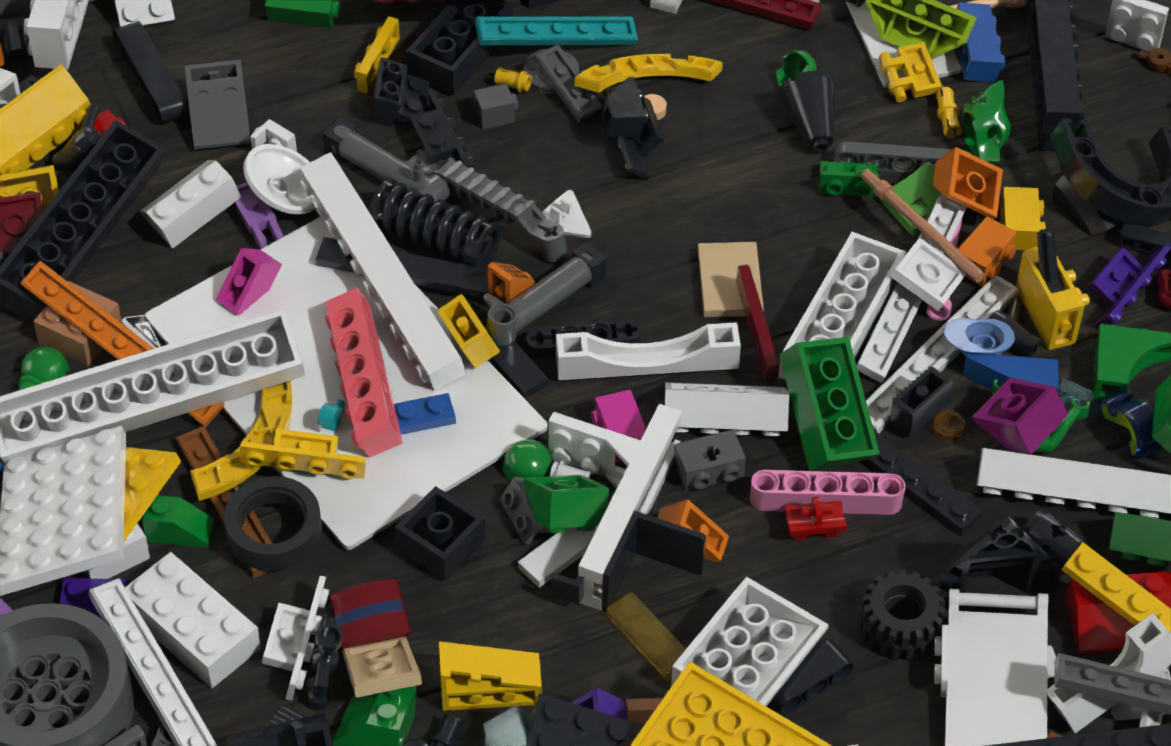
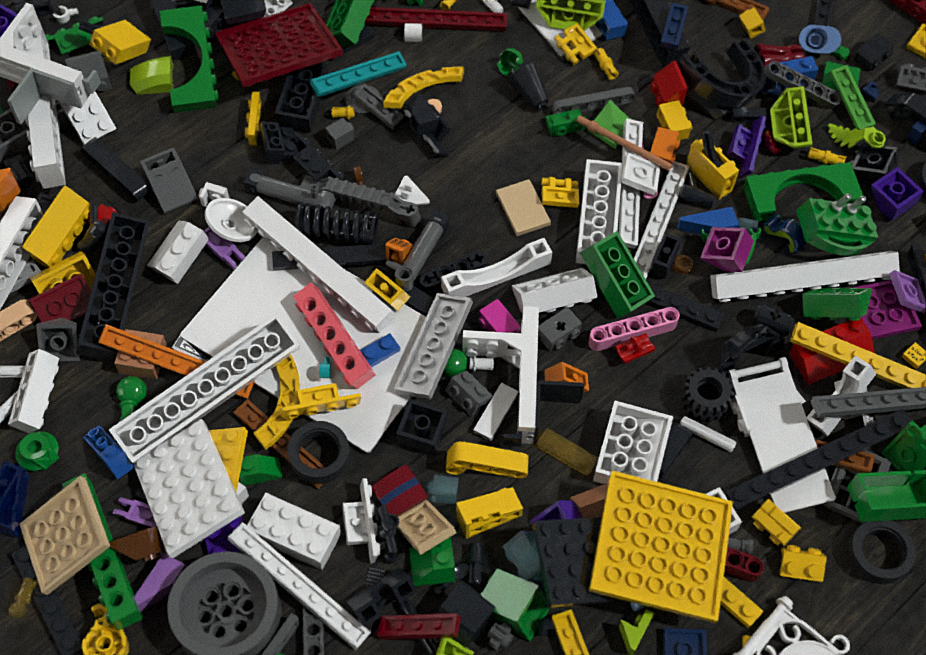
camera: 20 degrees left, 10 degrees up
dark pink slope [216,248,282,315] -> none
green slope [524,474,609,533] -> none
dark red tile [736,264,779,382] -> none
orange slope [933,147,1003,220] -> none
medium blue piece [944,319,1015,356] -> none
green piece [962,80,1011,165] -> none
none -> reddish brown piece [353,166,363,186]
none -> light grey plate [394,293,473,399]
none -> clear light blue brick [428,475,459,504]
none -> yellow beam [446,442,529,478]
none -> yellow plate [541,177,579,208]
none -> red slope [650,61,687,107]
none -> dark blue plate [660,3,688,50]
none -> white axle [679,416,736,452]

